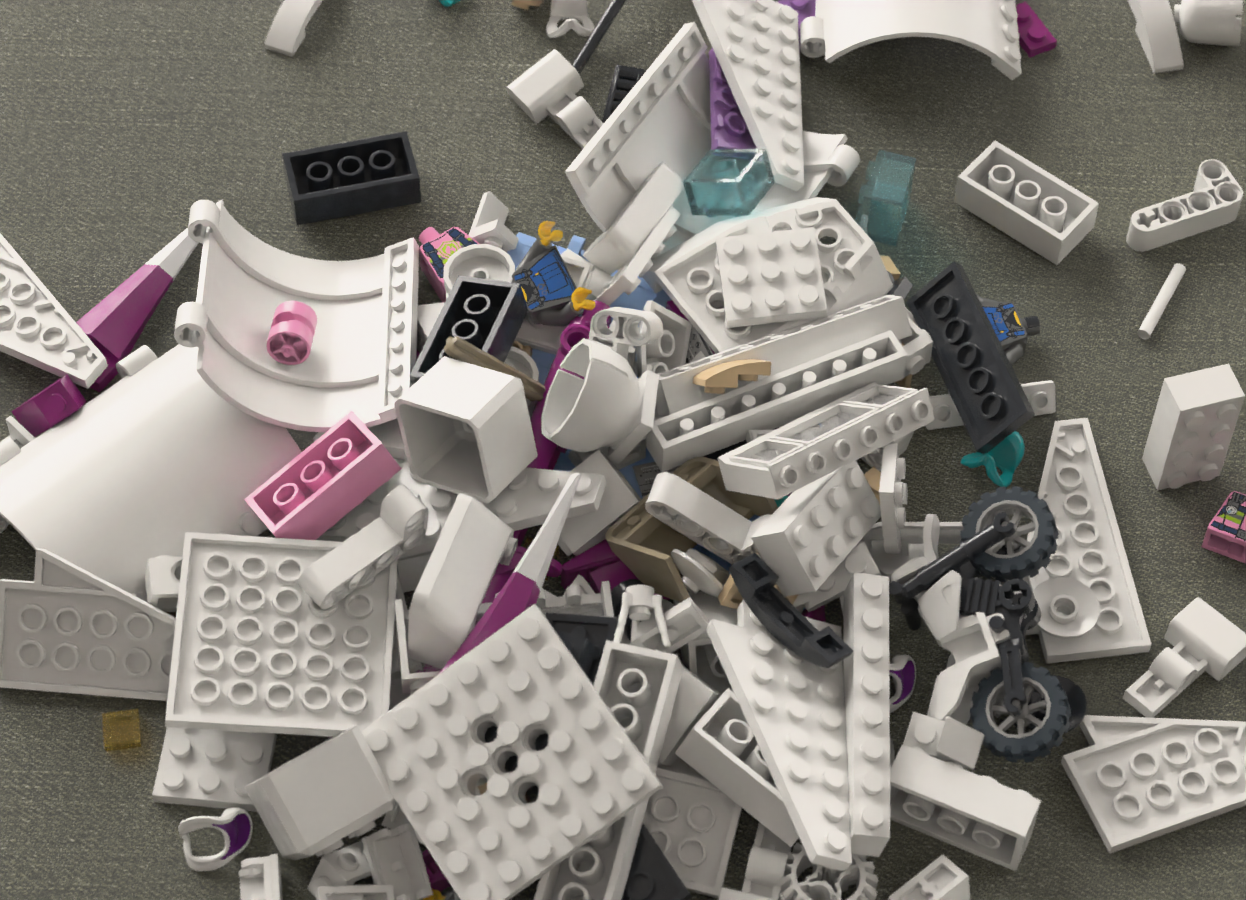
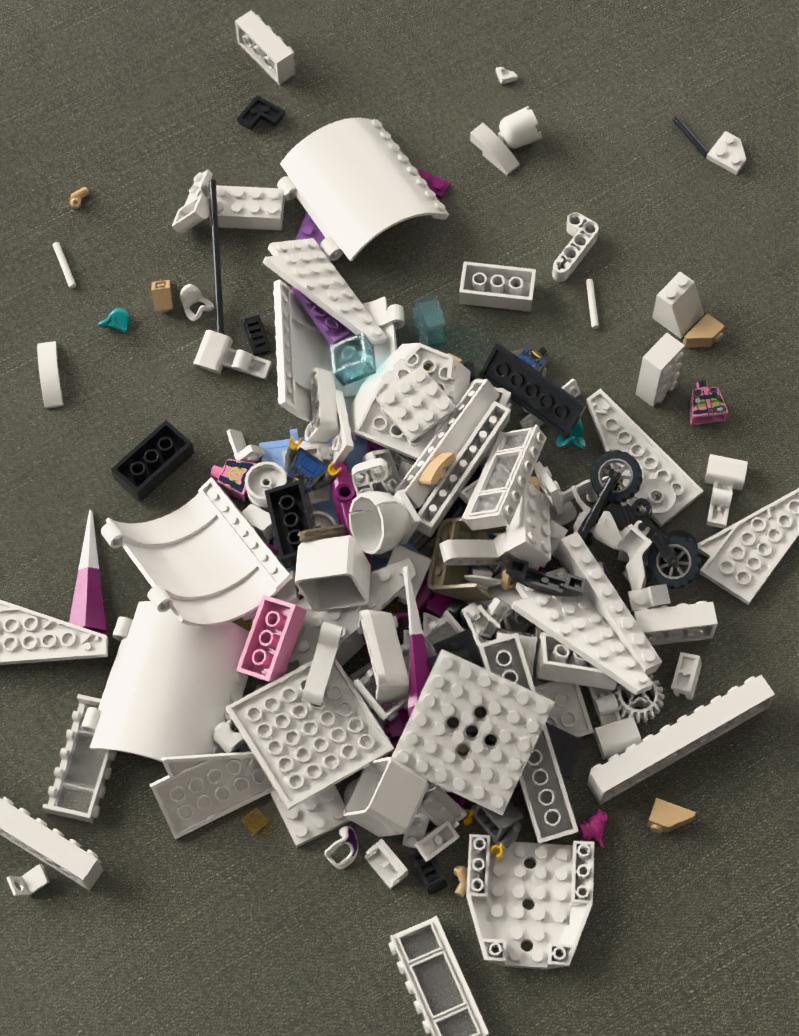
camera: 30 degrees left, 10 degrees up
magenta slope [11,374,87,437] -> none
bright pink wheel [267,301,317,365] -> none

